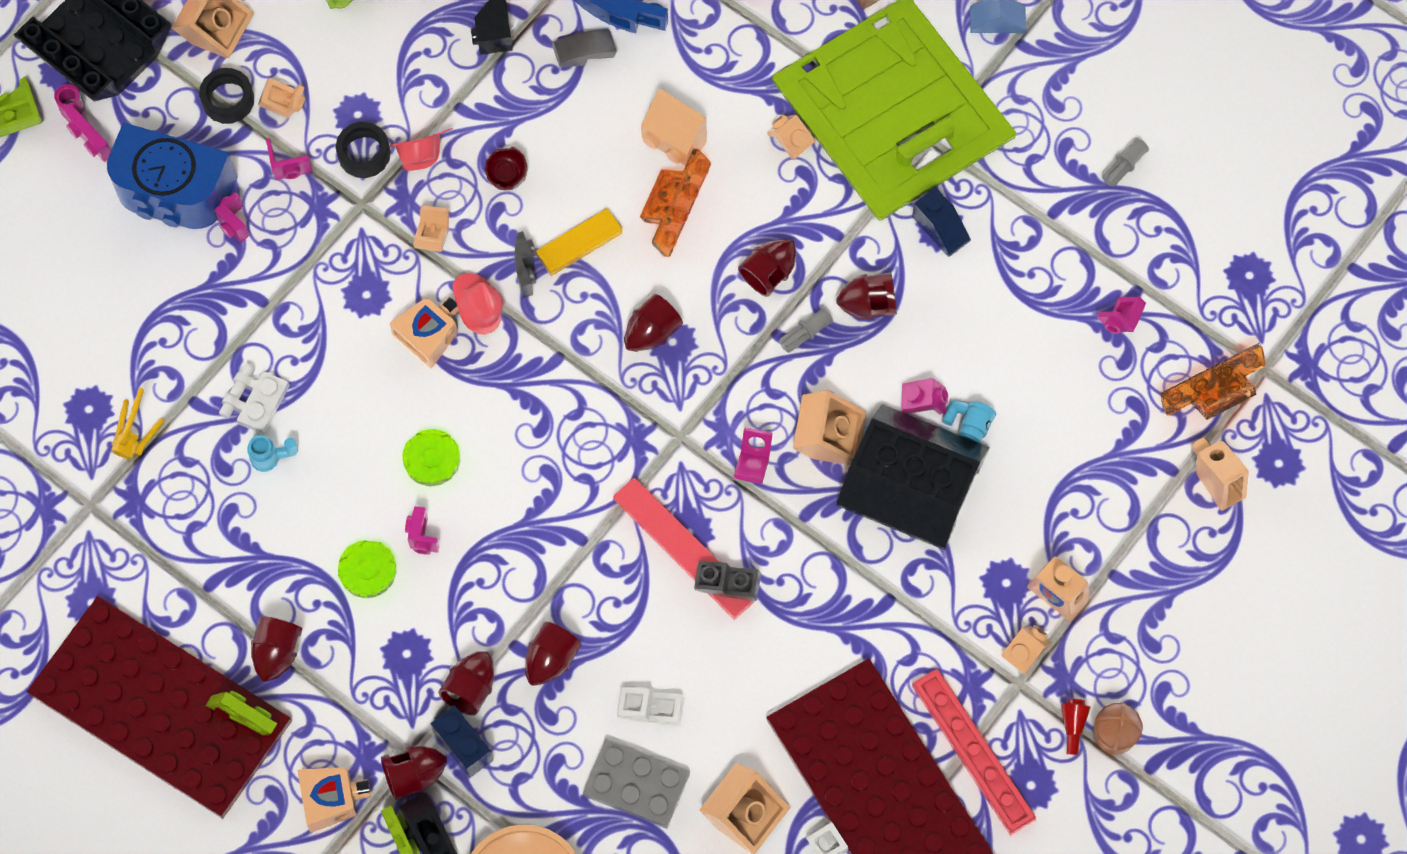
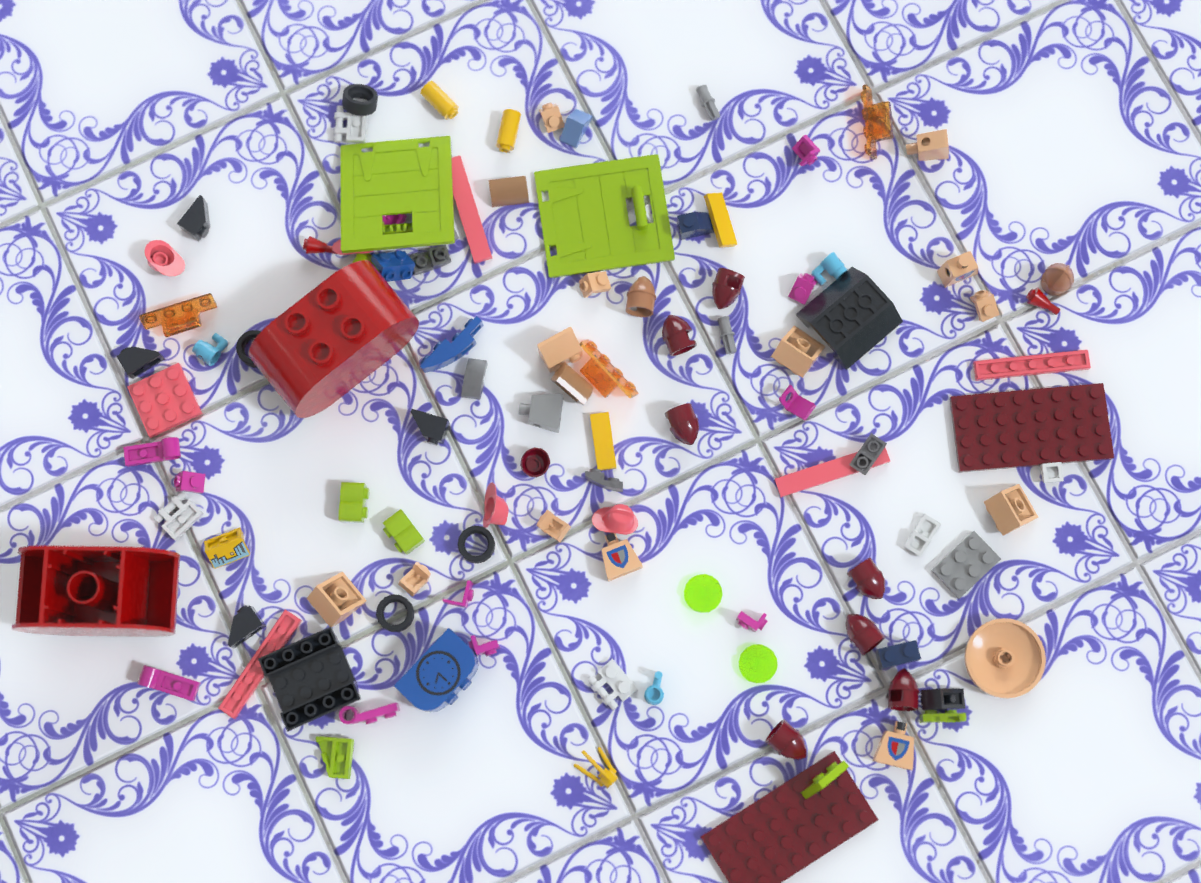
camera: 60 degrees left, 10 degrees up
none -> lime brick [383,509,425,555]
none -> light grey torso [518,393,563,433]
none -> medium nougat brick [550,362,593,405]
none -> nougat helmet [626,276,656,317]
none -> yellow tile [704,193,738,248]

